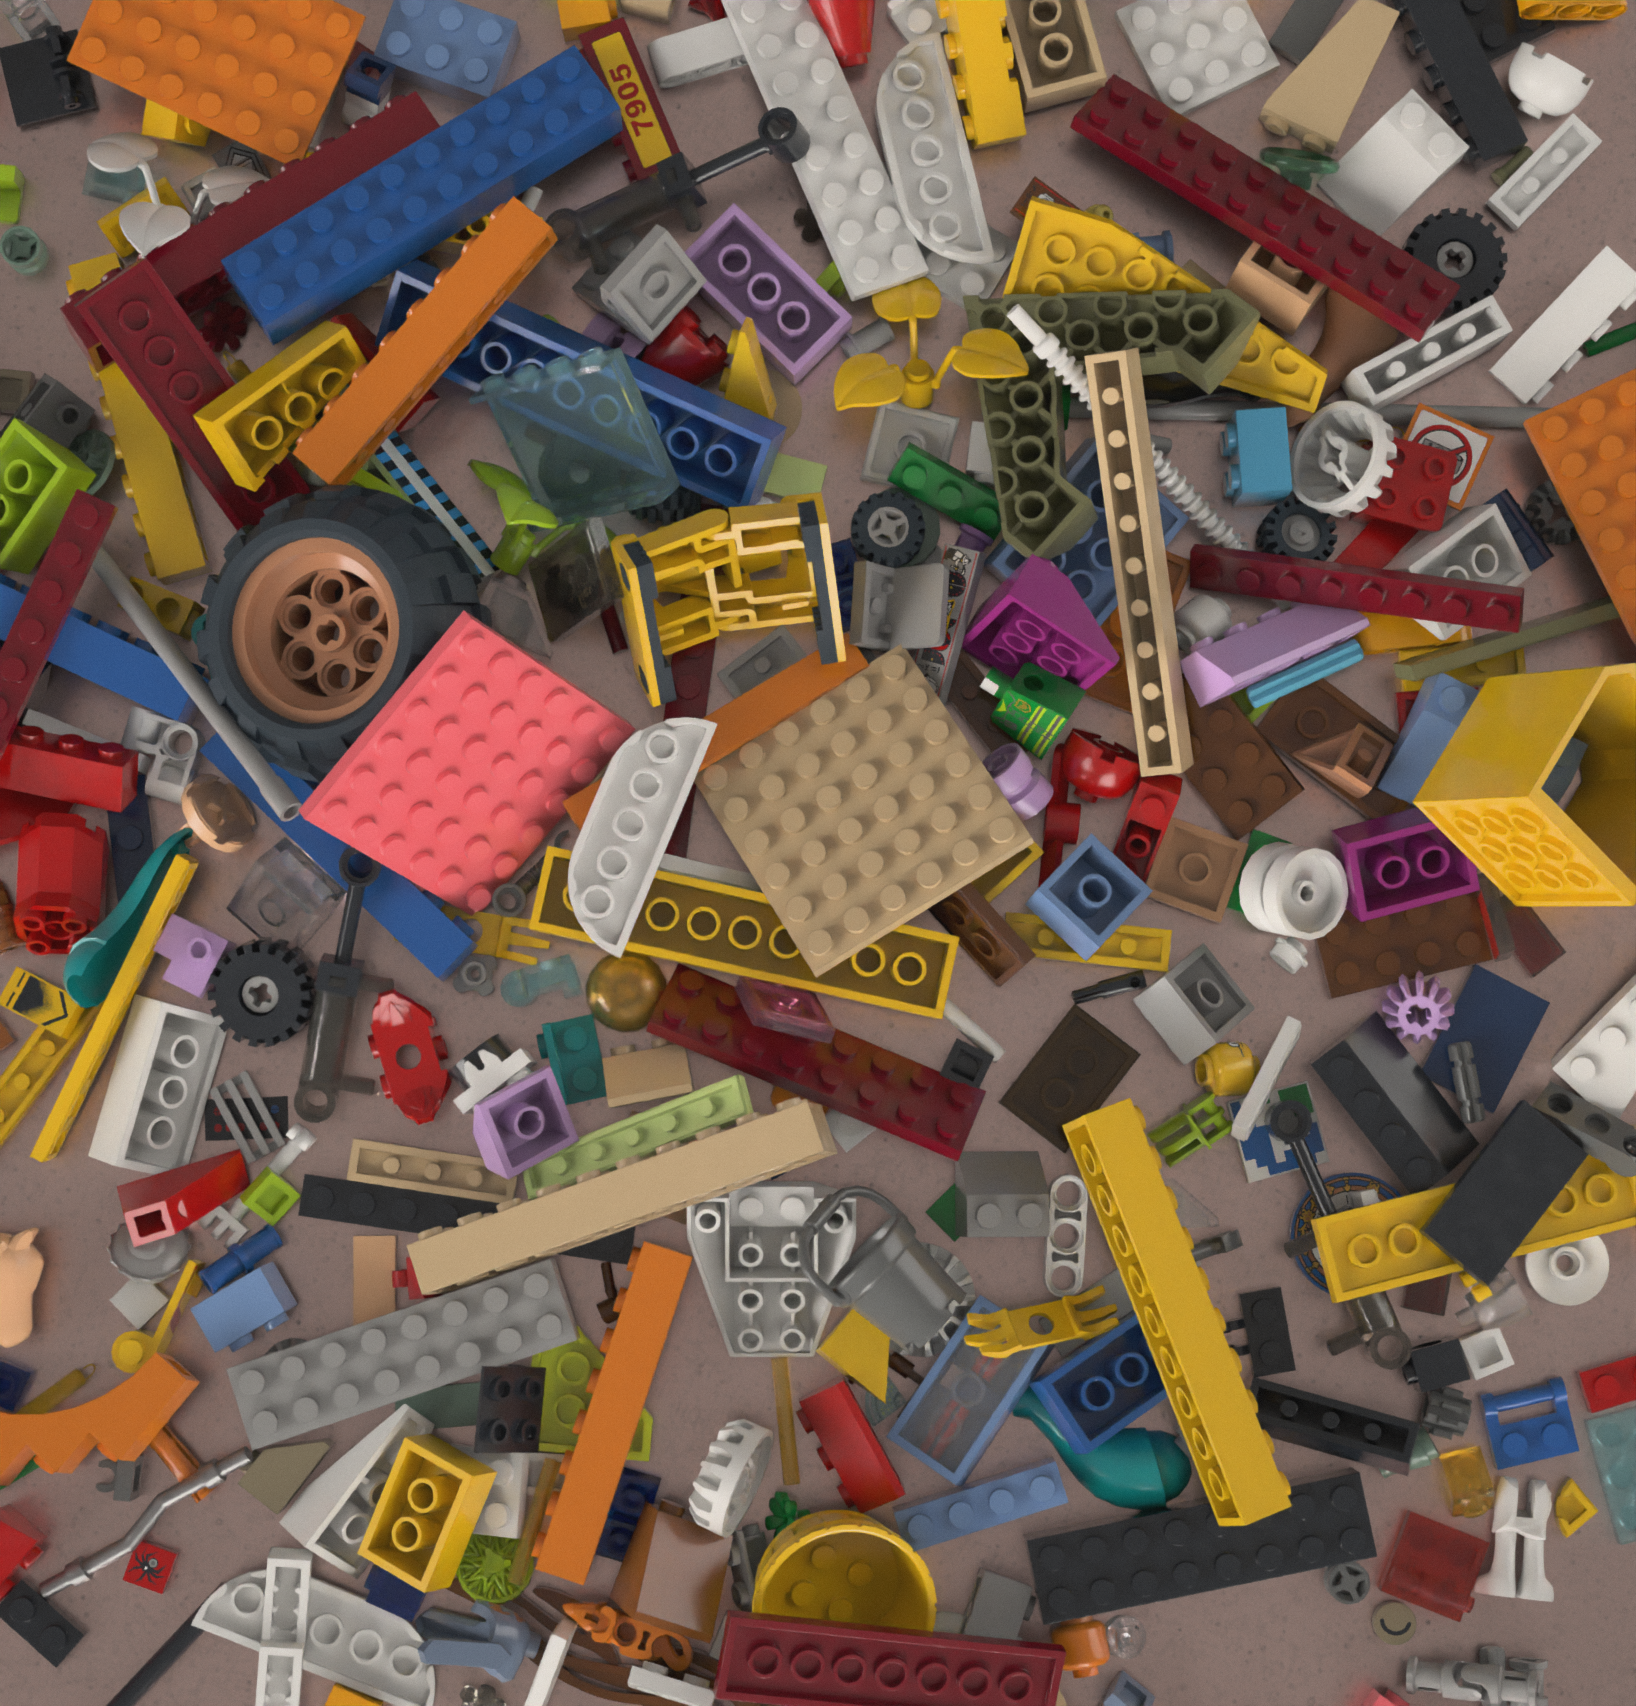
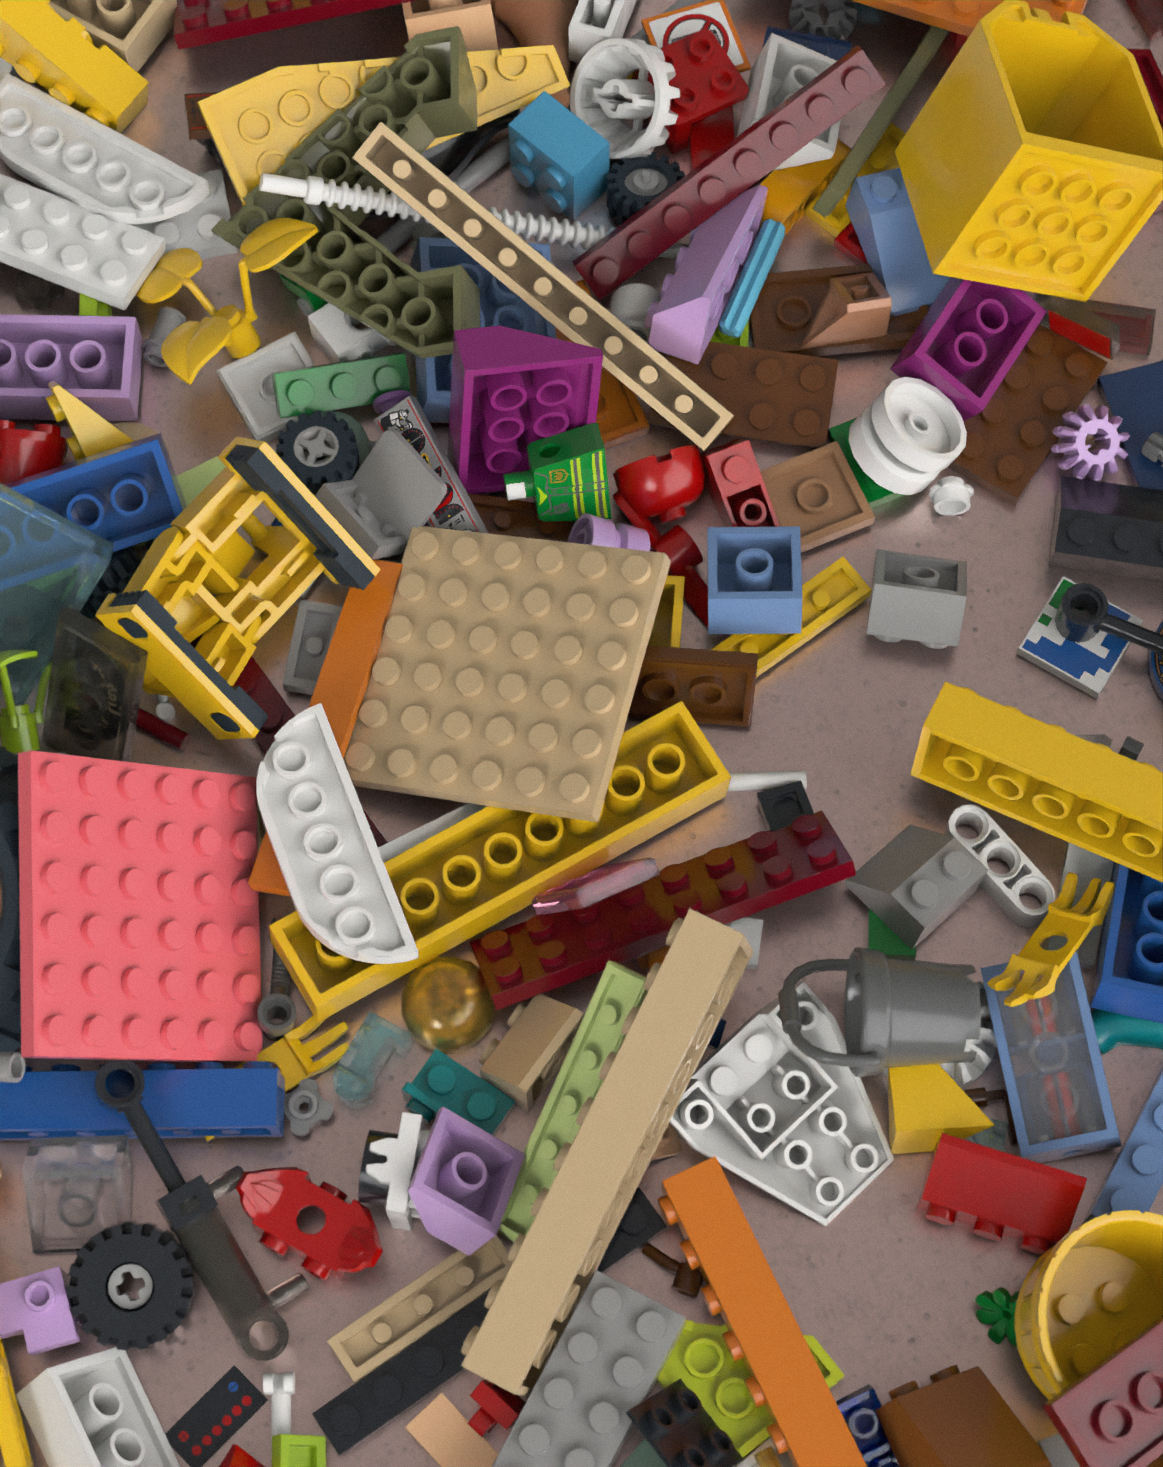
camera: 40 degrees left, 15 degrees down
light grey tile [209,1070,286,1164] -> none
white gear [689,1419,774,1538] -> none
light grey hinge [728,1524,767,1612] -> none
clear yellow bar [771,1357,800,1486] -> none
dark brown tile [998,1004,1141,1154] -> none
black piece [1071,970,1147,1004] -> none
lime arm [1146,1091,1233,1168] -> none
yellow head [1195,1041,1261,1097] -> none
white tile [1231,1016,1302,1142] -> none

